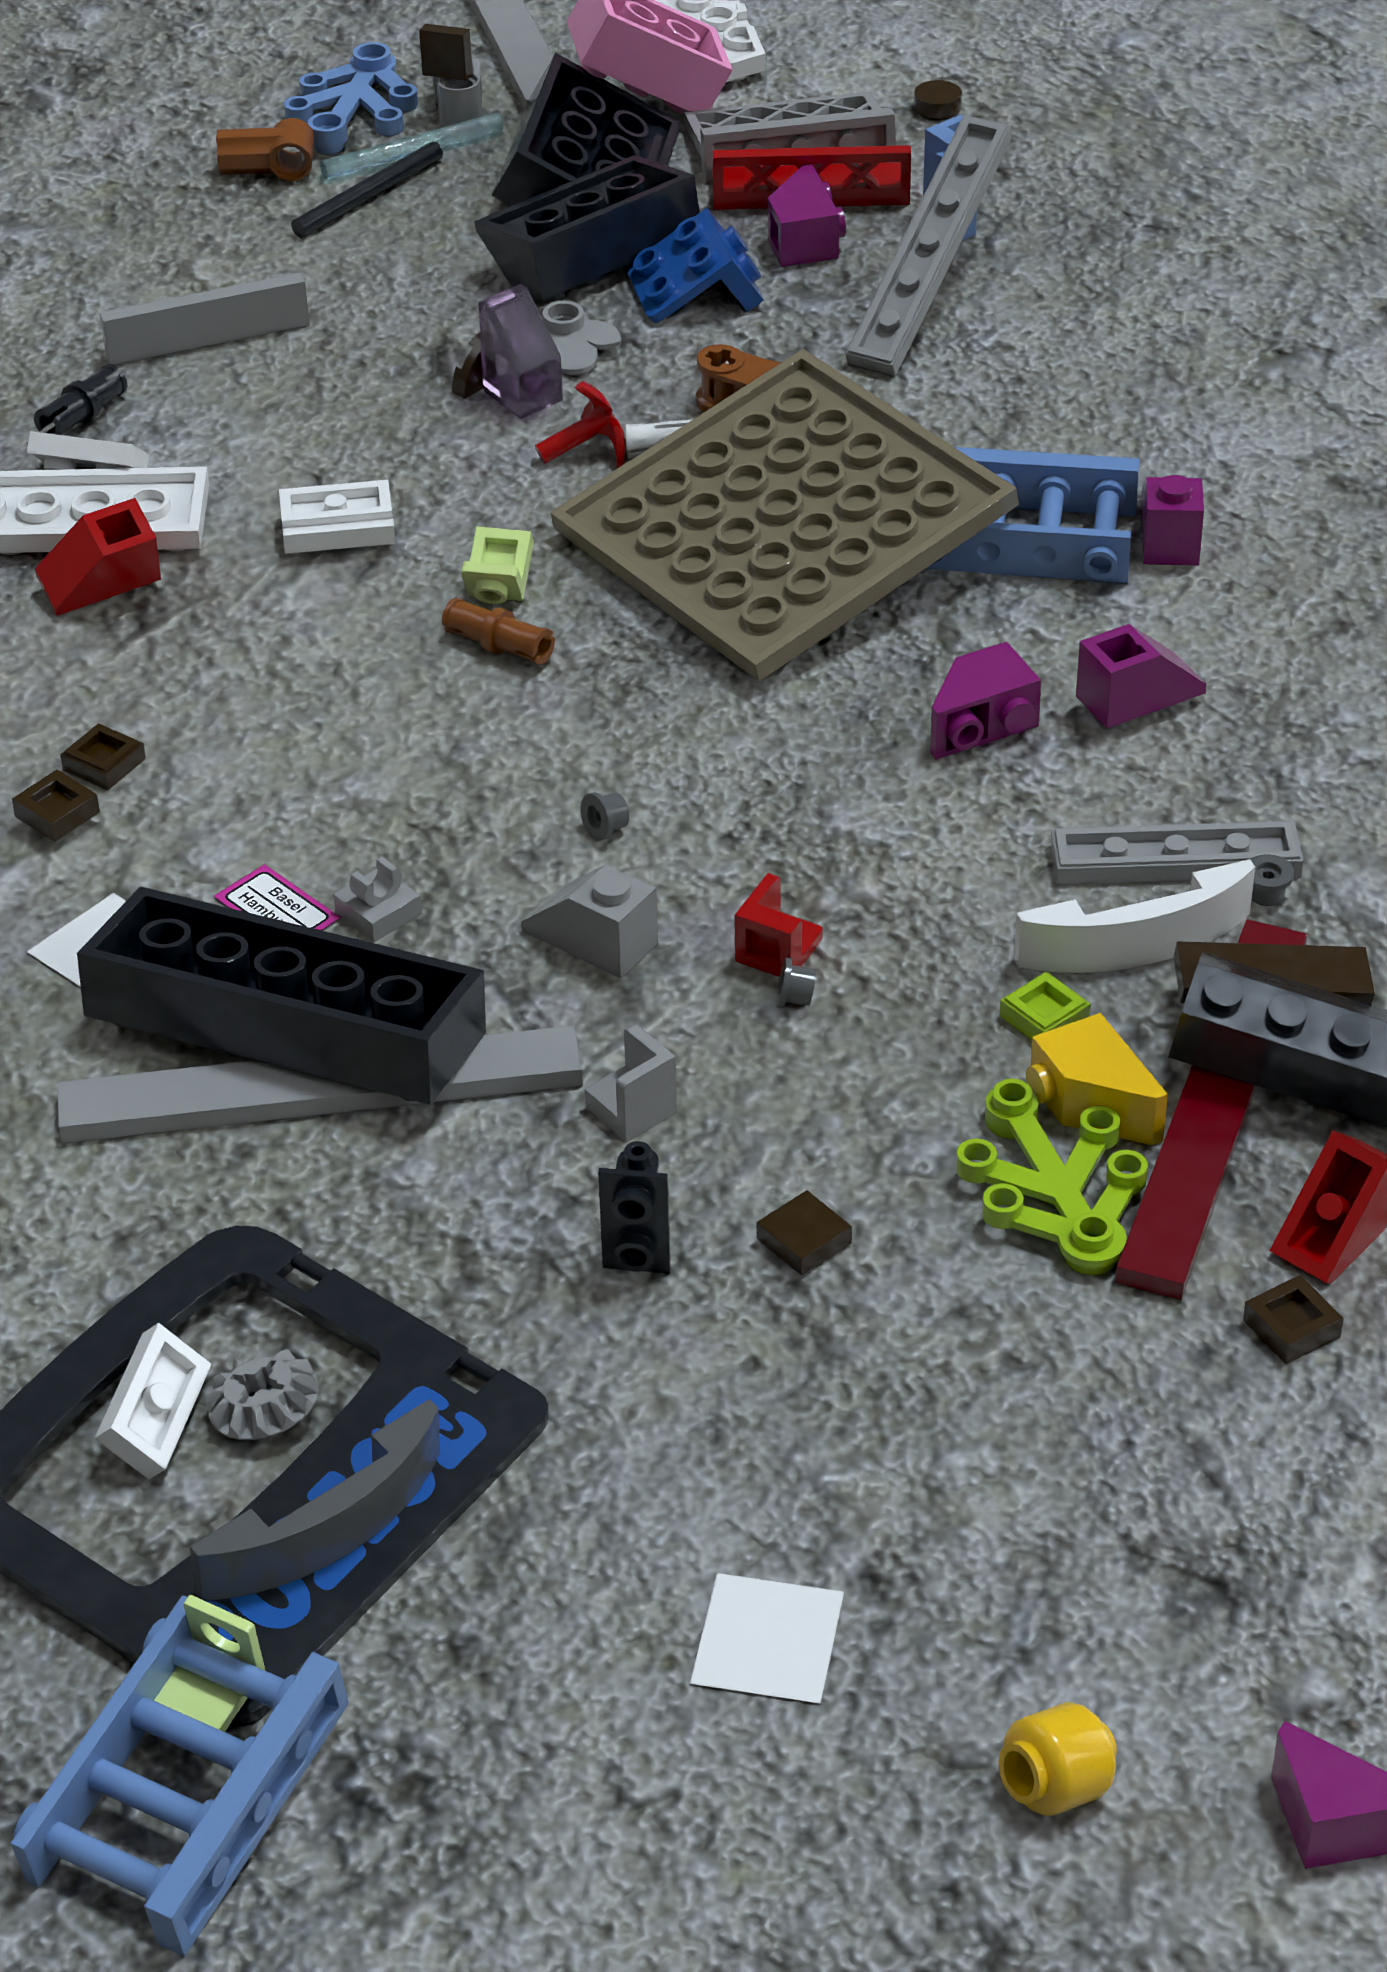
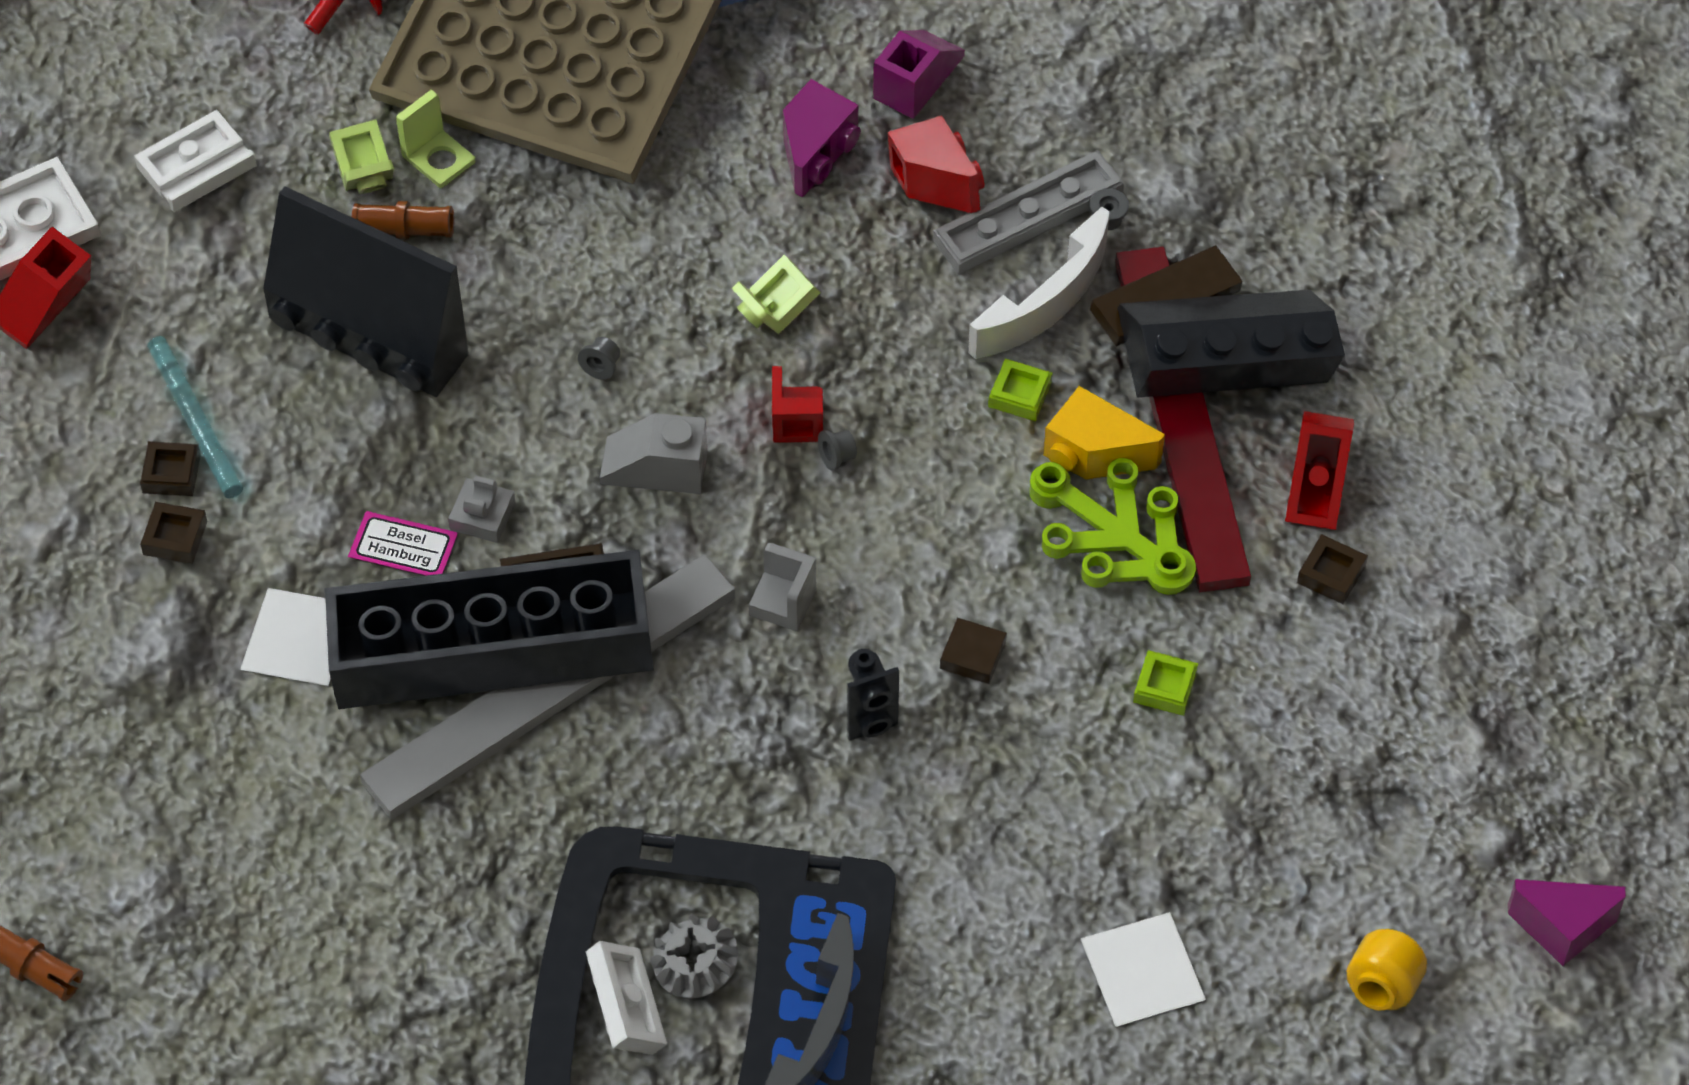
camera: 30 degrees left, 15 degrees up
none -> clear light blue bar [147,336,243,498]
none -> black slope [263,186,469,398]
none -> yellowish green bracket [396,90,476,188]
none -> yellowish green bracket [732,255,821,334]
none -> red slope [887,115,985,213]
none -> lime tile [1133,650,1199,716]

